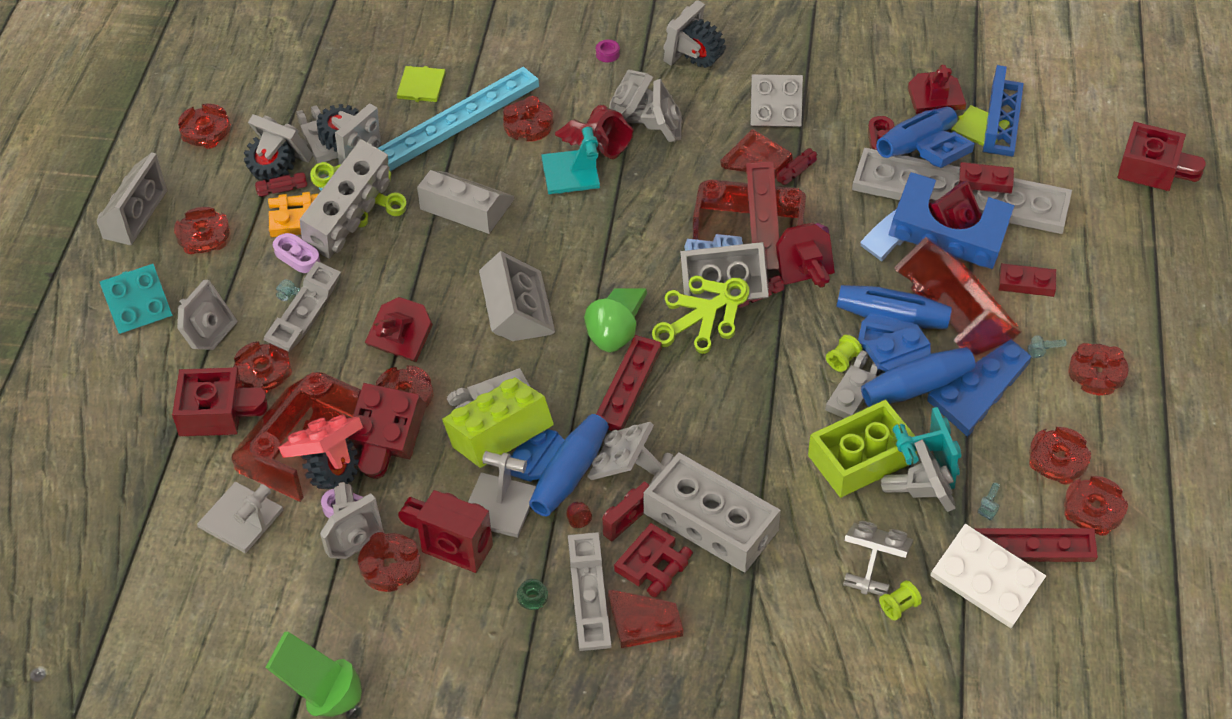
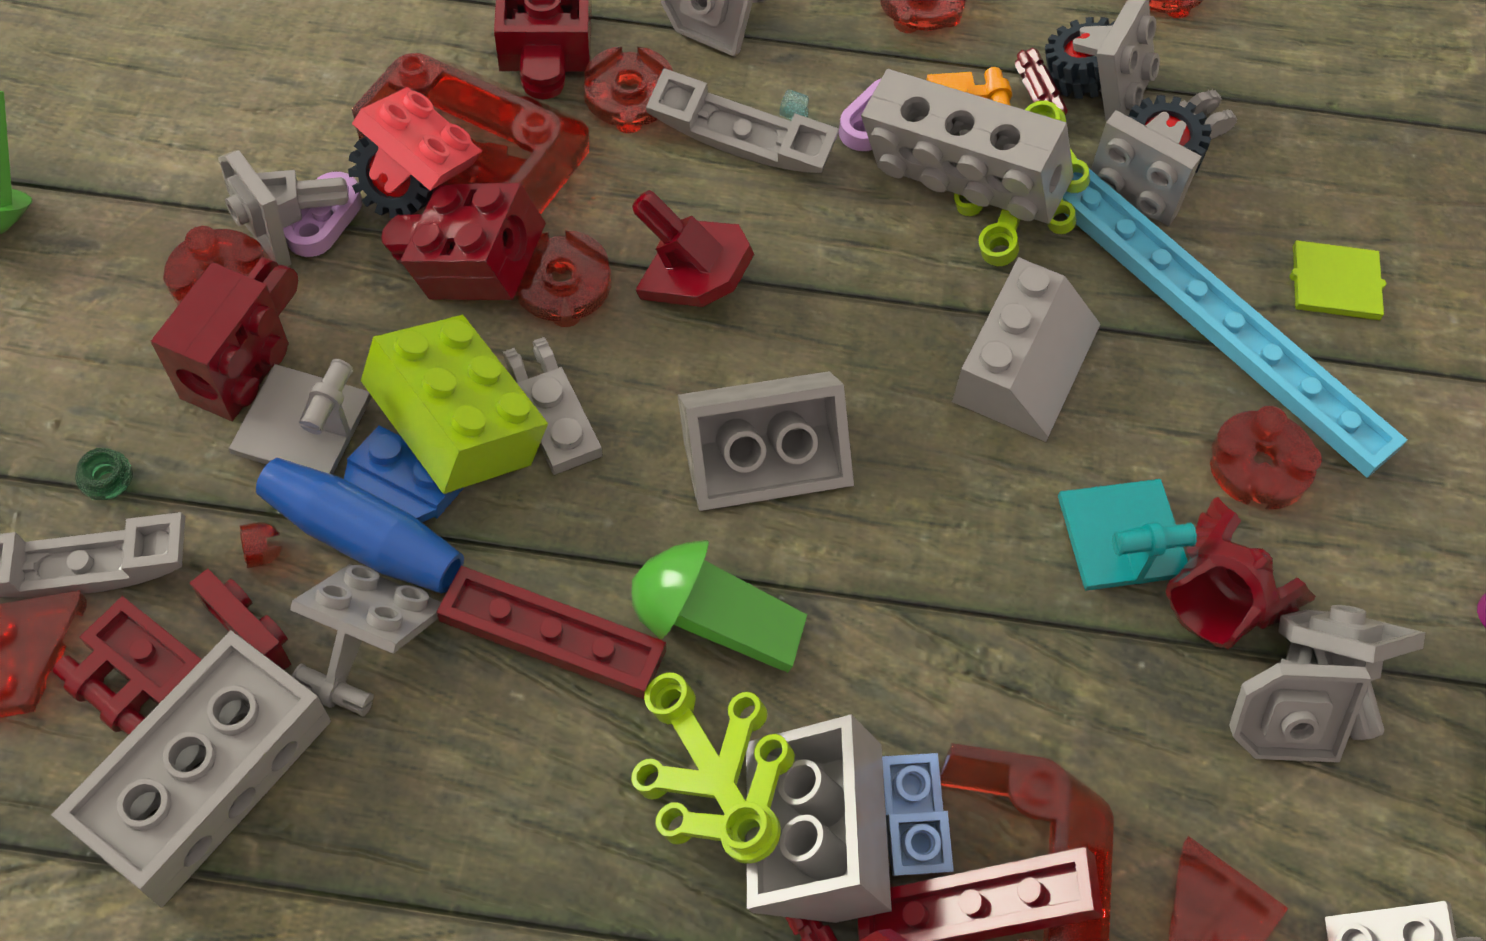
camera: 85 degrees right, 10 degrees up
light grey plate [197,482,283,554] -> none

